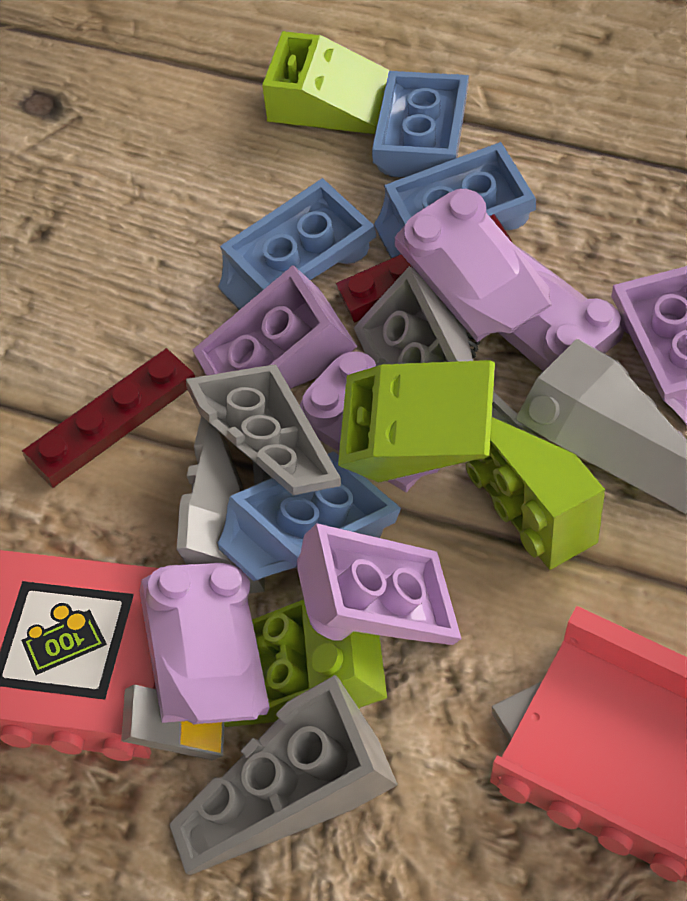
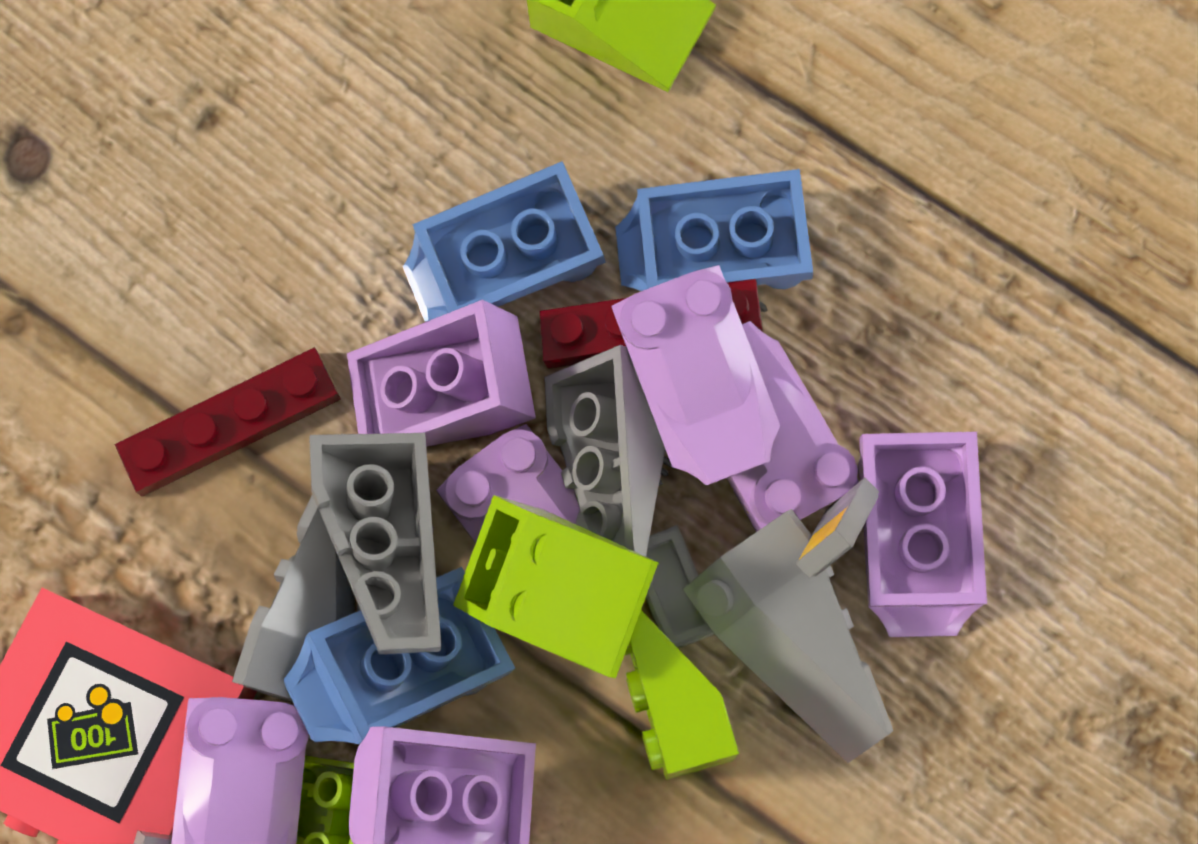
camera: 15 degrees right, 20 degrees up
medium blue slope [372,71,469,177] -> none
none -> light grey tile [795,478,879,578]

